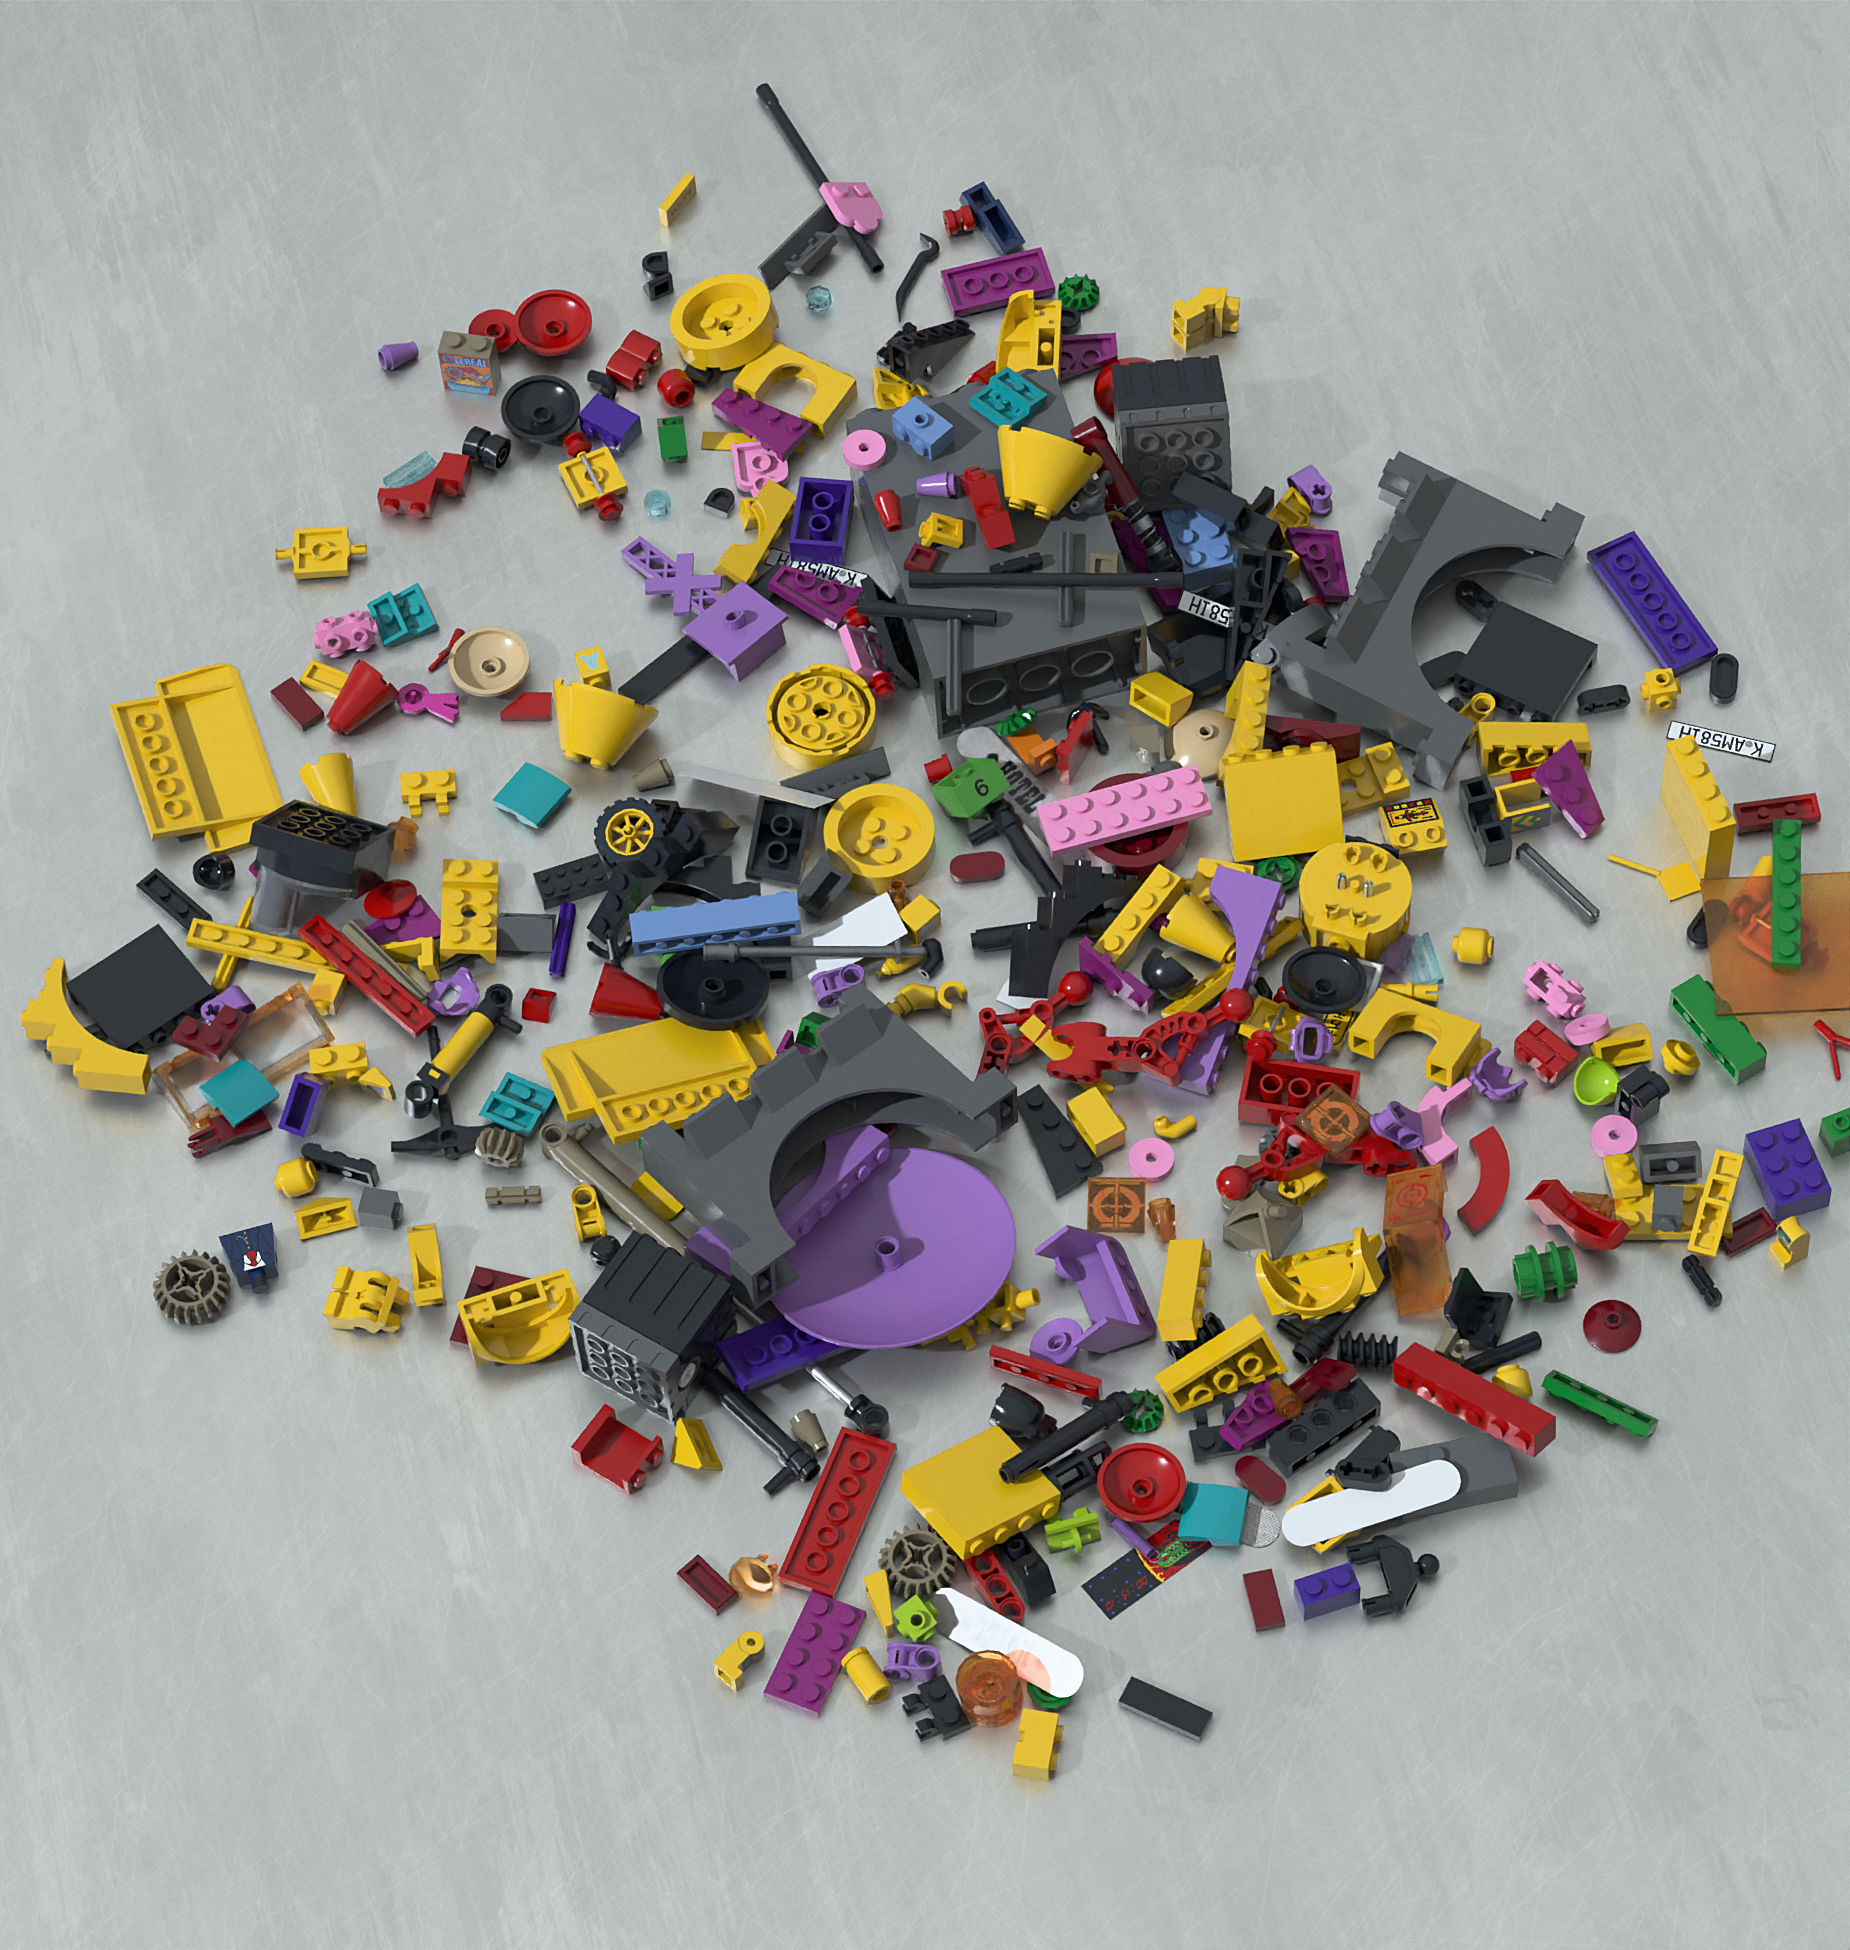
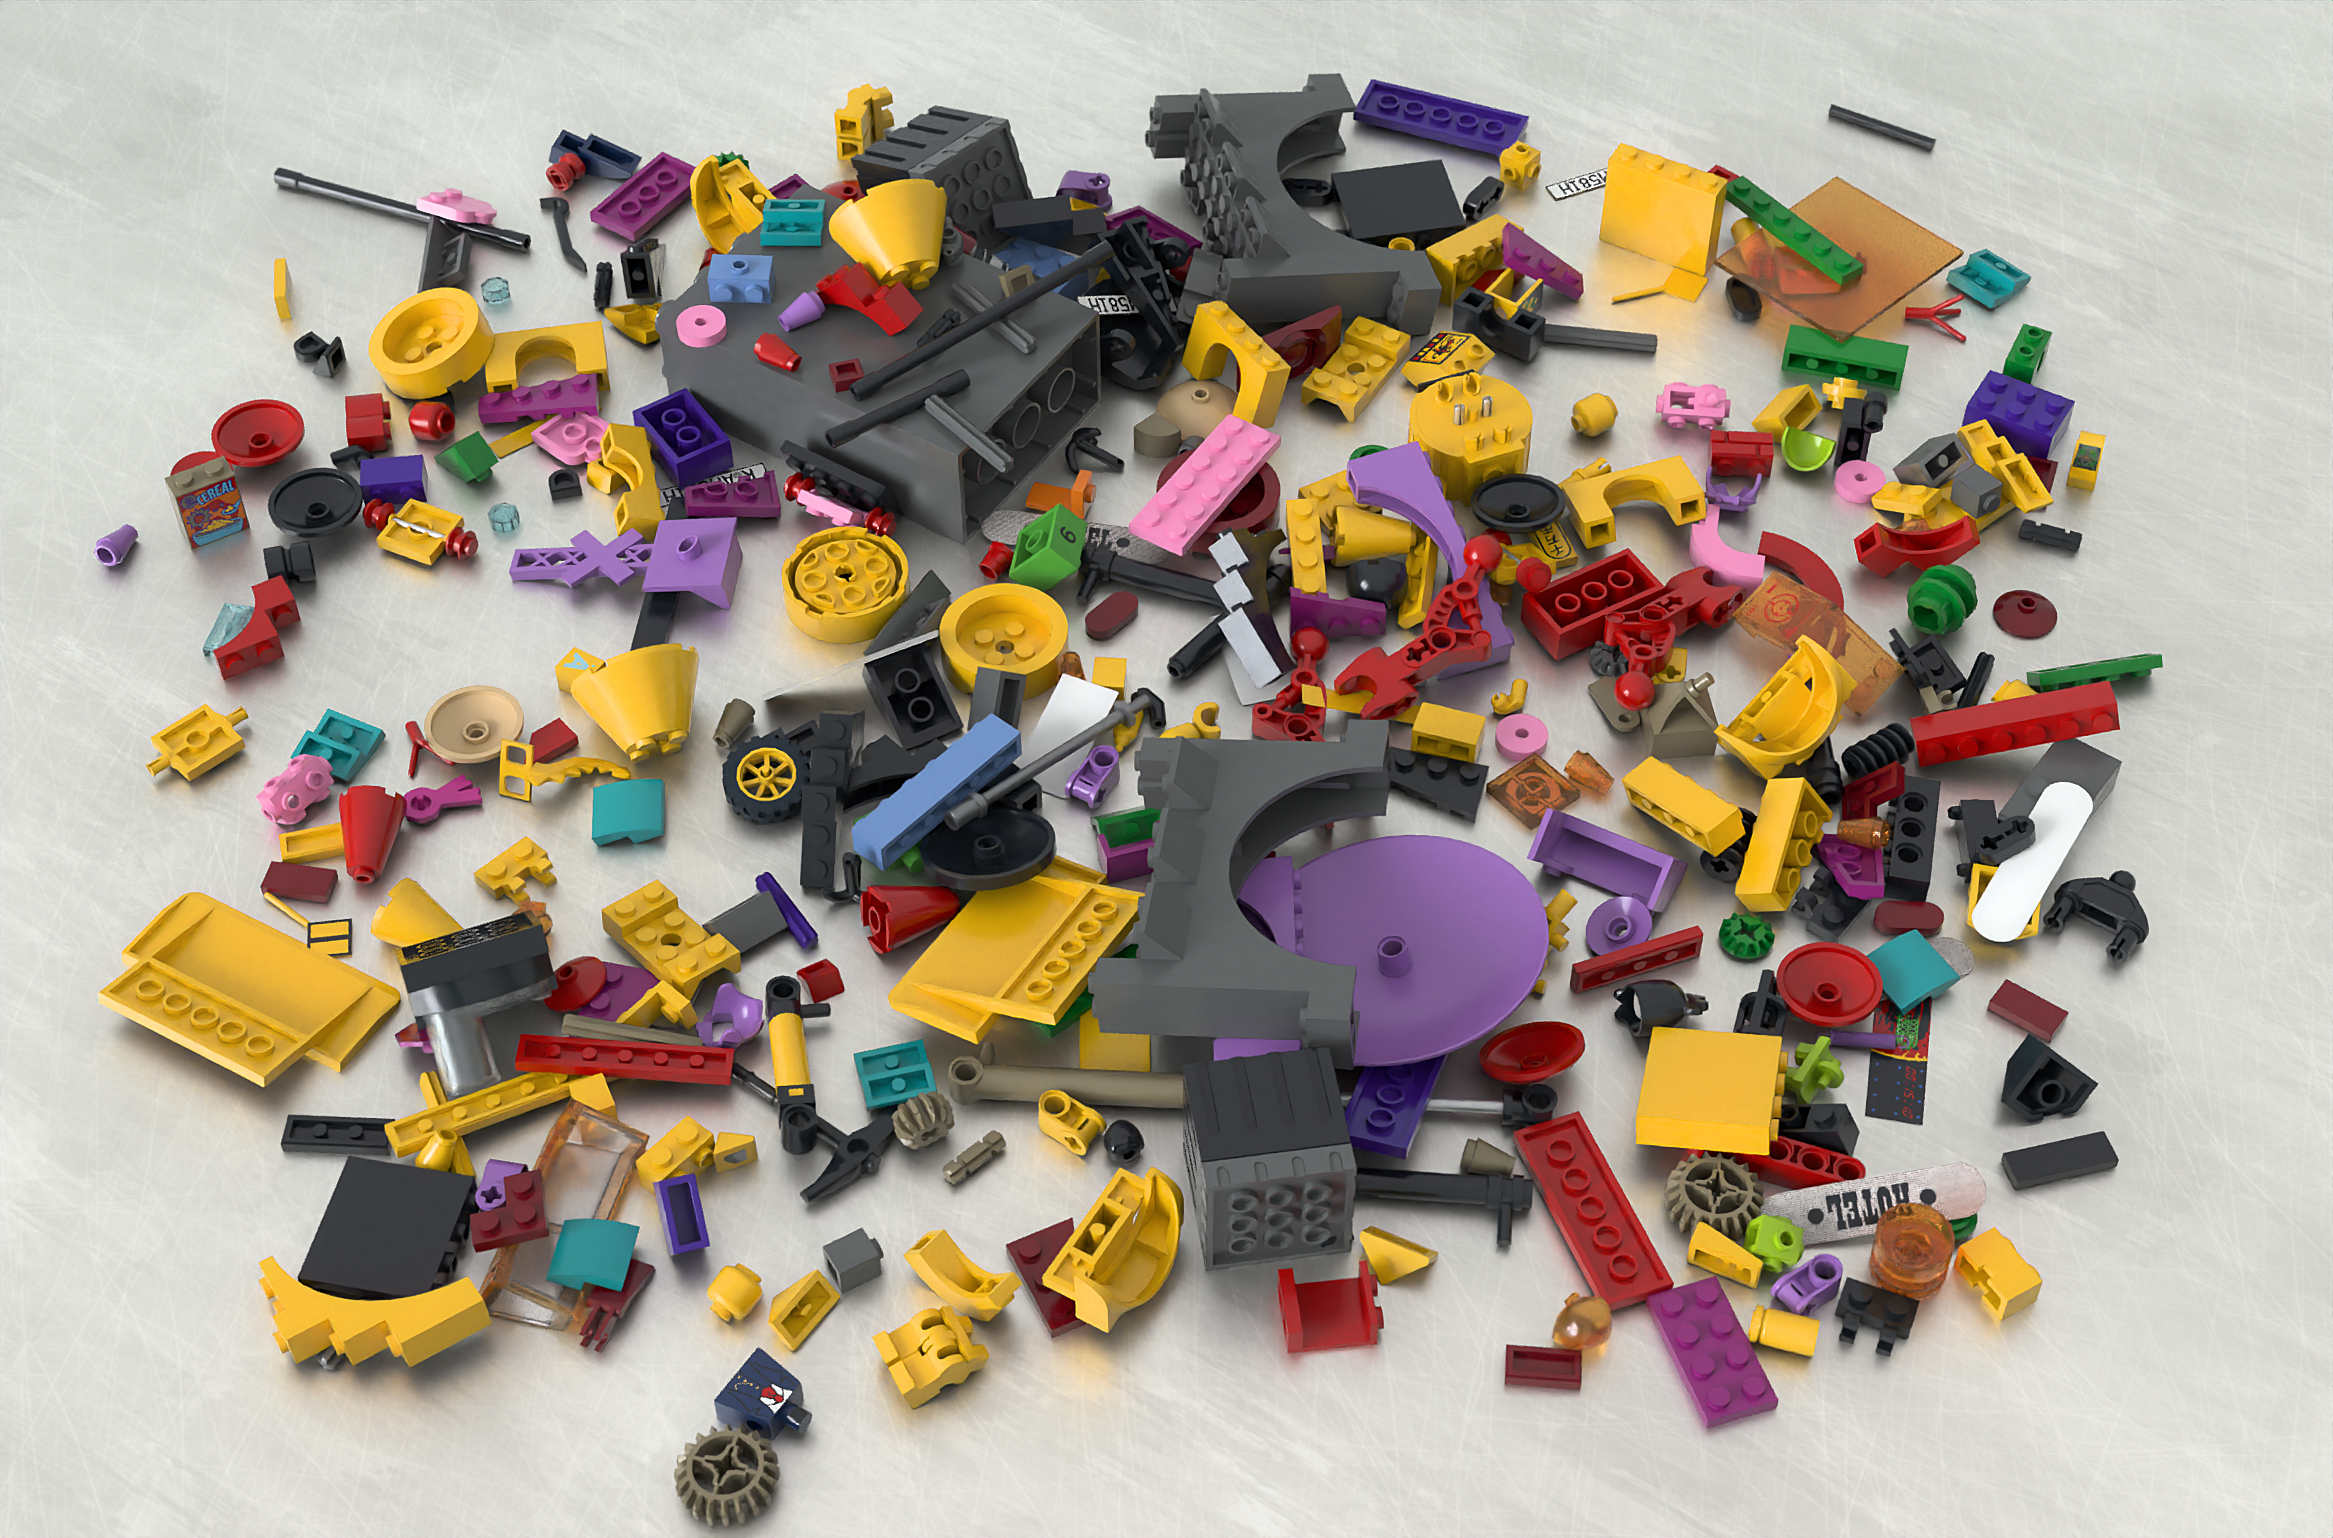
camera: 45 degrees left, 10 degrees down
black piece [192,851,235,890] -> none
black hinge [301,1142,380,1187] -> none
black piece [533,853,609,910] -> none
yellow leg [713,1630,765,1692] -> none
yellow bracket [919,512,963,548] -> none
green gear [995,708,1037,736] -> none
black cylinder [999,1390,1135,1484] -> none
red tile [1056,711,1093,786] -> none
yellow brick [1129,670,1193,727] -> none
yellow brick [1221,742,1345,862] -> none
medium lavender helmet [1289,1017,1333,1065] -> none
clear orange tile [1294,1083,1372,1158] -> none
dark purple brick [1294,1562,1361,1621] -> none
medium lavender piece [1370,1101,1424,1149] -> none
clear purple cone [1379,932,1416,975] -> none
clear light blue tile [1401,932,1444,985] -> none
bright pink piece [1564,1013,1611,1045] -> none
black tile [1709,653,1739,704] -> none
none -> piece [264,892,352,958]
none -> yellow cone [415,1127,458,1172]
none -> yellow piece [499,738,631,801]
none -> red dish [1479,1021,1585,1085]
none -> black slope [2001,1034,2098,1122]

